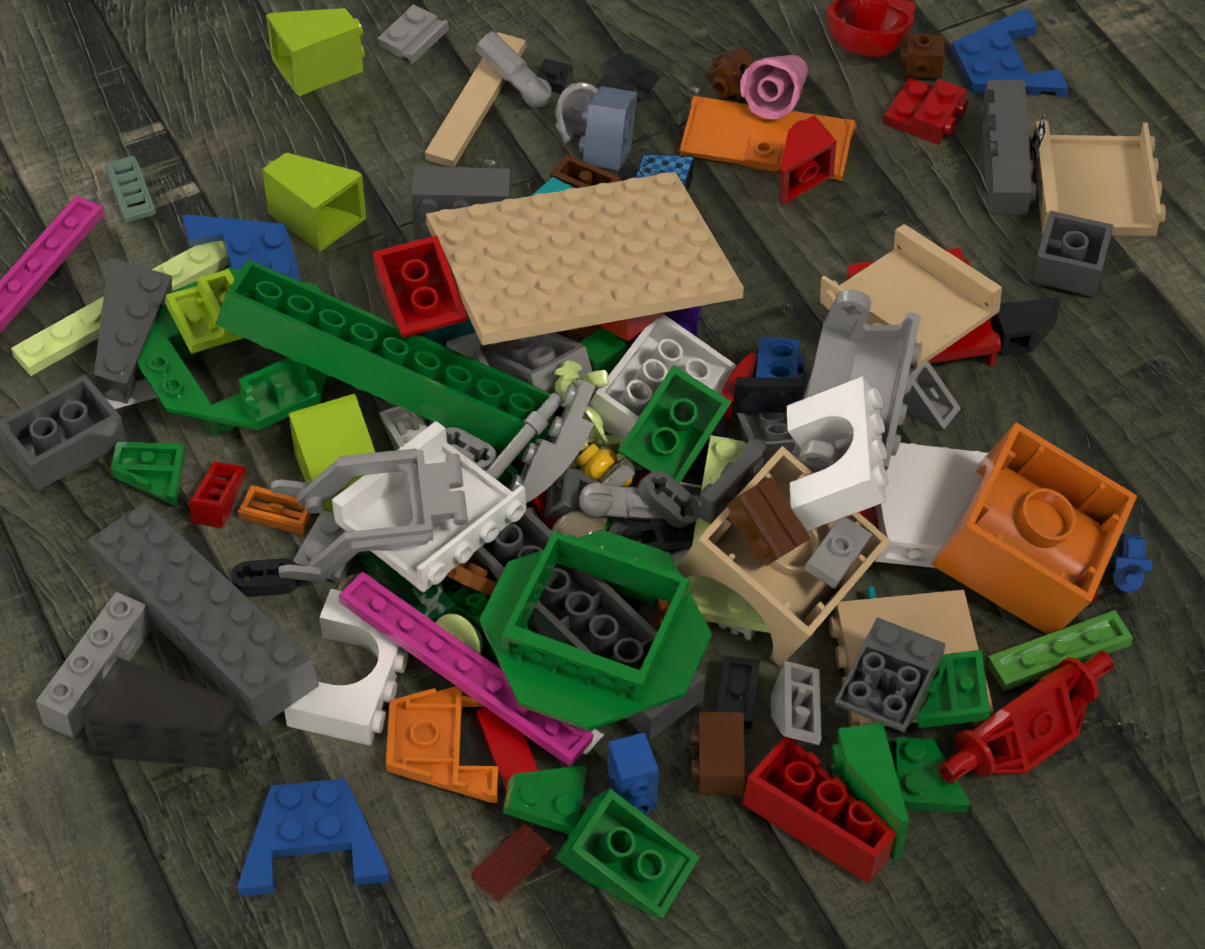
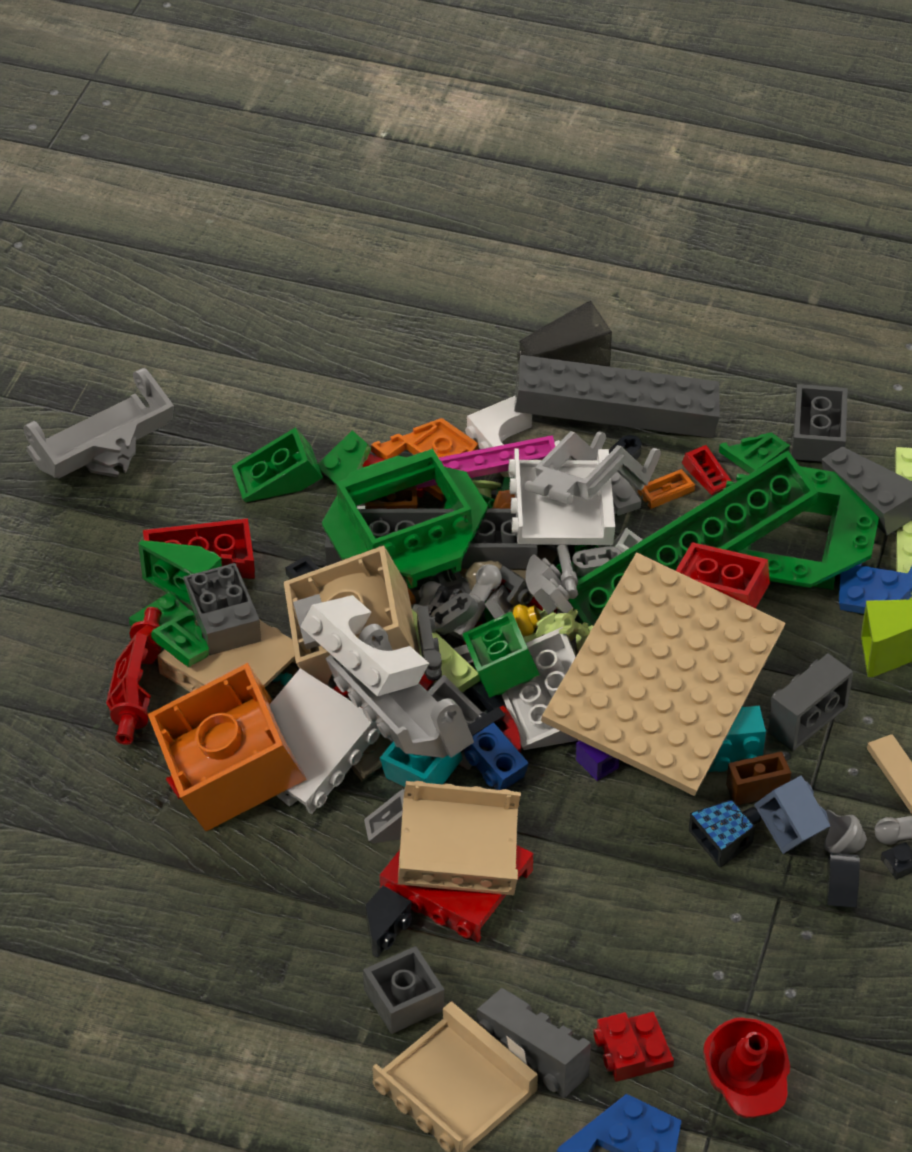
camera: 135 degrees right, 5 degrees down
light grey brick [36,592,152,739] -> none
lime plate [165,269,244,354] -> none
blue wing [238,779,389,896] -> none
lime slope [289,394,376,515] -> none
clear red tile [471,824,552,902] -> none
blue brick [608,732,659,815] -> none
orange door [680,96,856,181] -> none
reddish brown brick [691,712,745,796] -> none
reddish brown brick [705,47,754,99] -> none
reddish brown brick [727,477,811,567] -> none
bright pink cone [740,55,808,119] -> none
light grey slope [771,660,821,745] -> none
red slope [779,115,837,206] -> none
reddish brown brick [899,33,944,78] -> none
bright green plate [987,610,1133,692] -> none
blue hips [1109,533,1153,592] -> none

